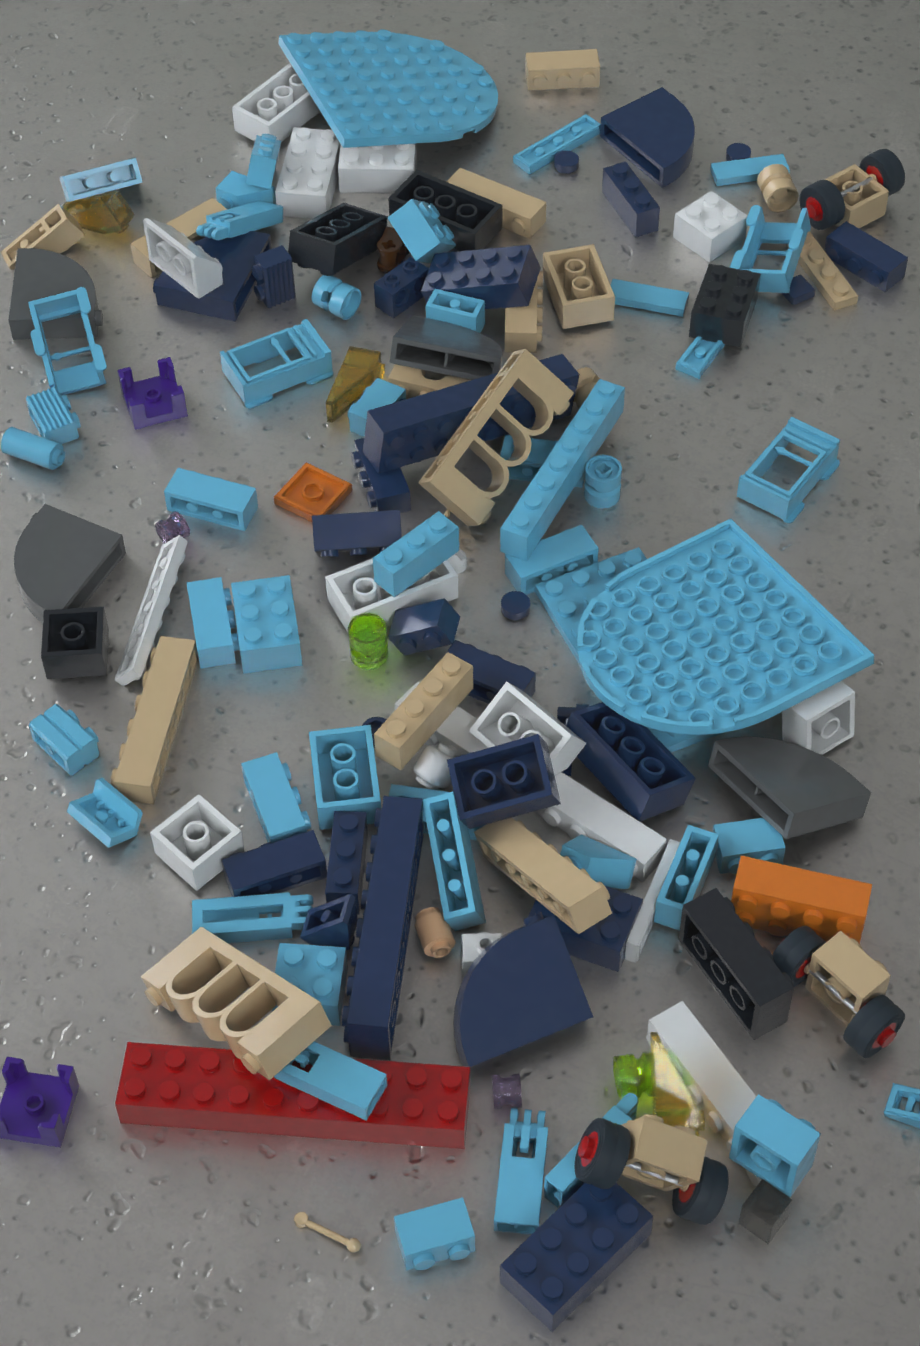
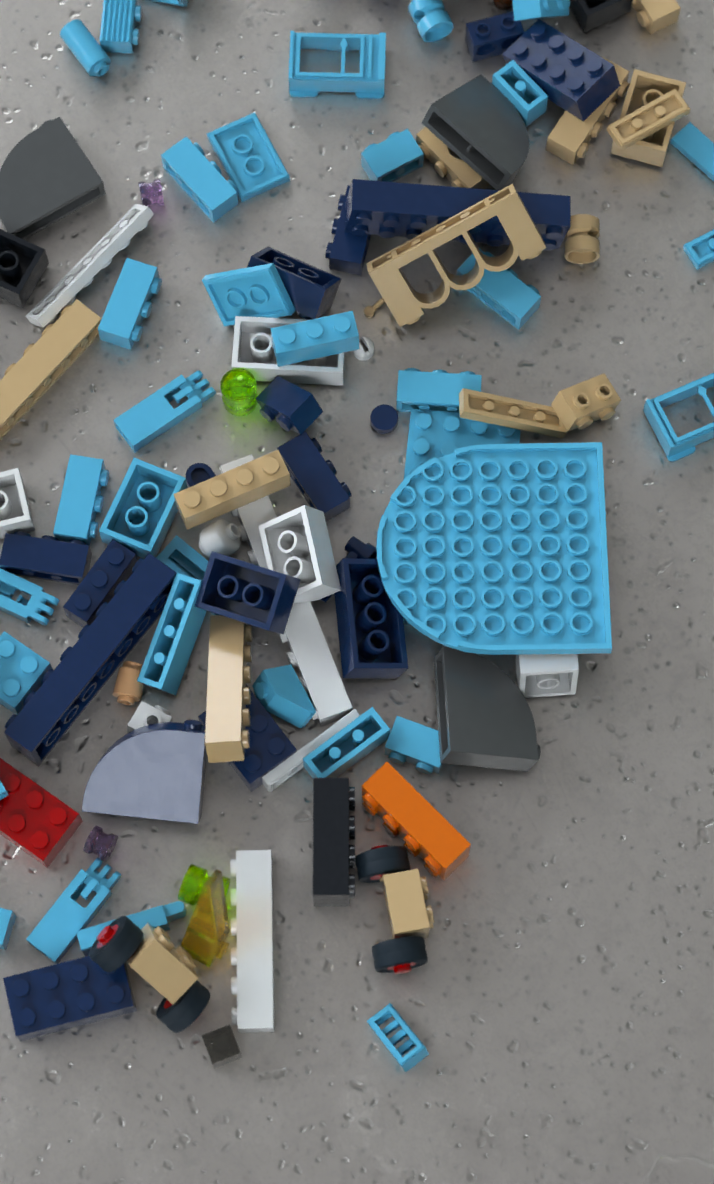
camera: 30 degrees right, 20 degrees up
dark purple panel [117,357,188,430] -> none
medium azure brick [231,575,303,674] -> none
orange tile [274,462,353,522] -> none
dark blue slope [300,894,358,951] -> none
clear yellow slope [326,346,385,423] -> none
medium azure brick [500,379,625,561] -> none
medium azure wheel [584,455,622,509] -> none
medium azure brick [729,1094,821,1197] -> none
none -> medium azure hinge [113,370,216,453]
none -> medium azure tile [202,263,295,326]
none -> medium azure tile [207,112,290,202]
none -> tan plate [459,388,567,438]
none -> tan brick [551,373,621,432]
none -> tan tile [607,88,690,151]

